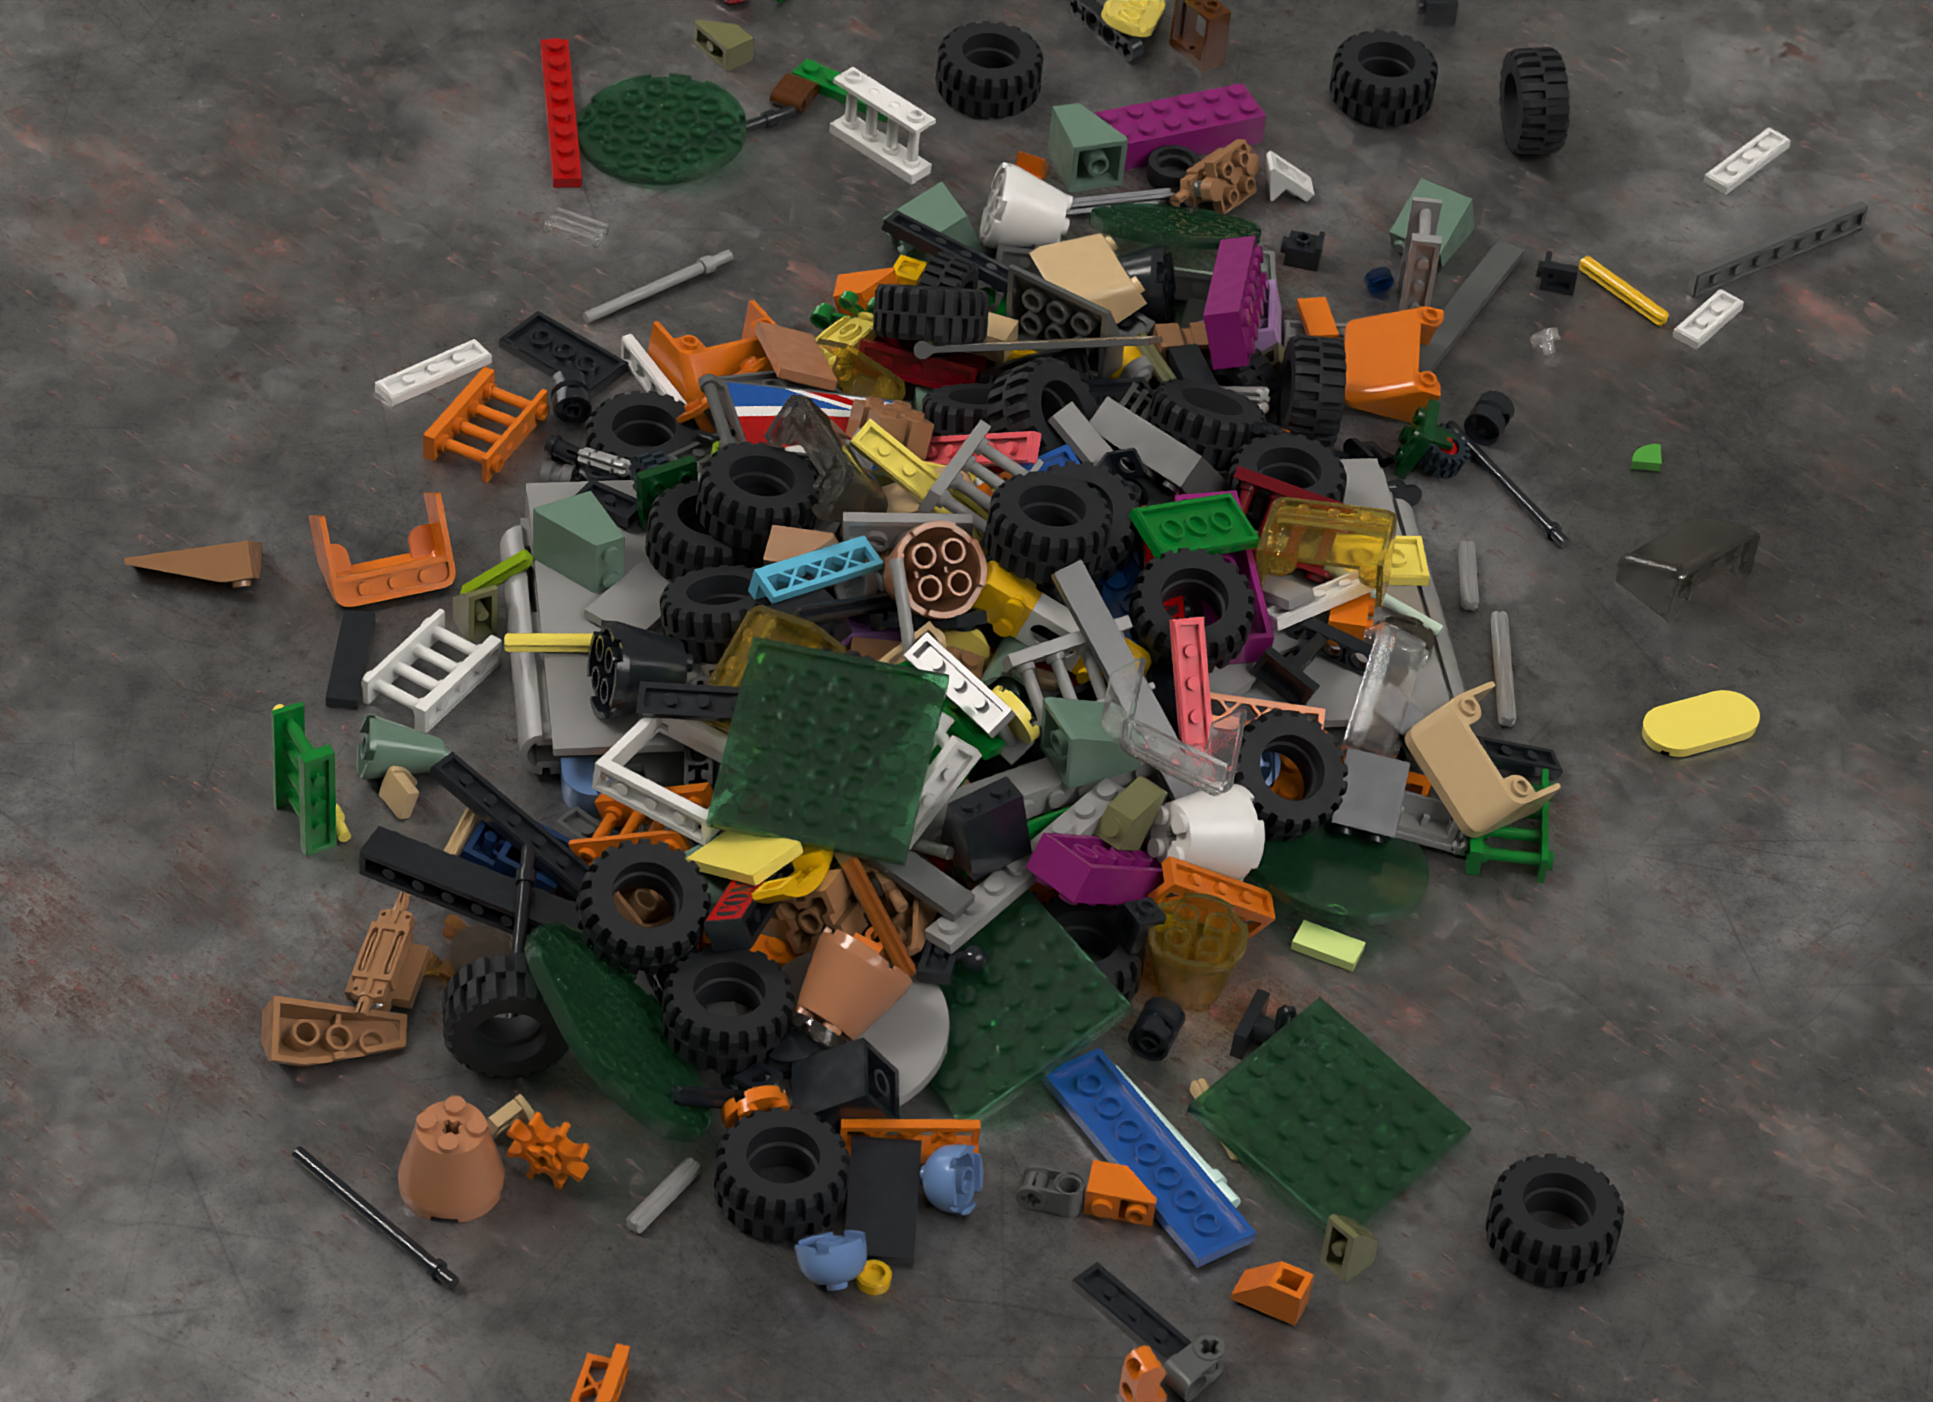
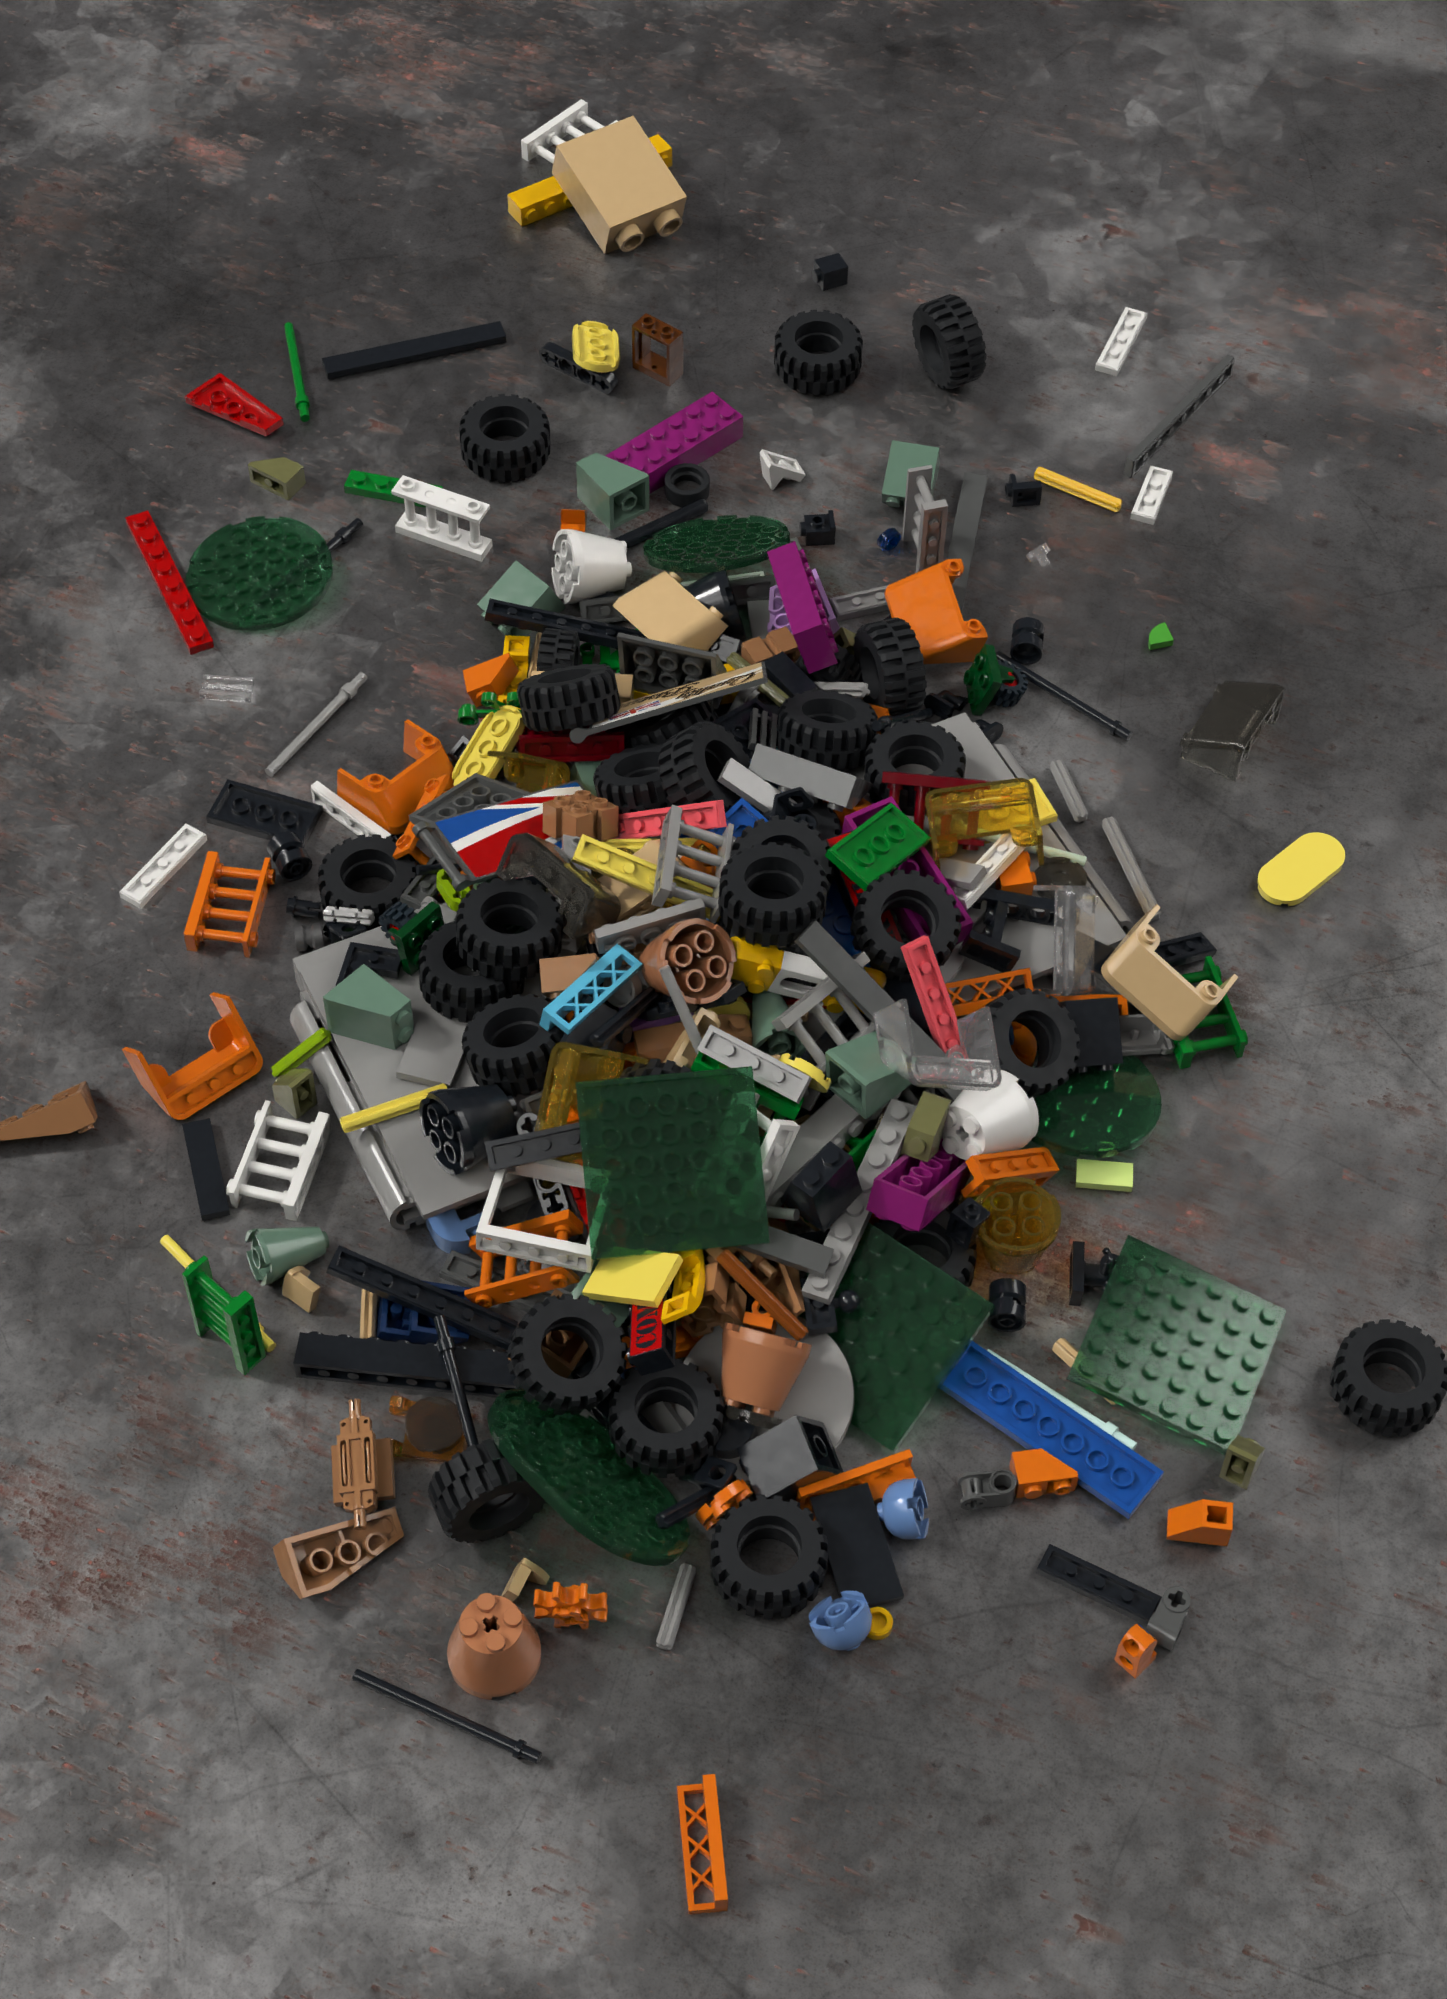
camera: 15 degrees left, 10 degrees up
nougat tile [754,321,838,391] -> none
reddish brown piece [770,73,819,114] -> none
medium nougat piece [1170,139,1260,215] -> none
orange tile [1296,297,1339,339] -> none

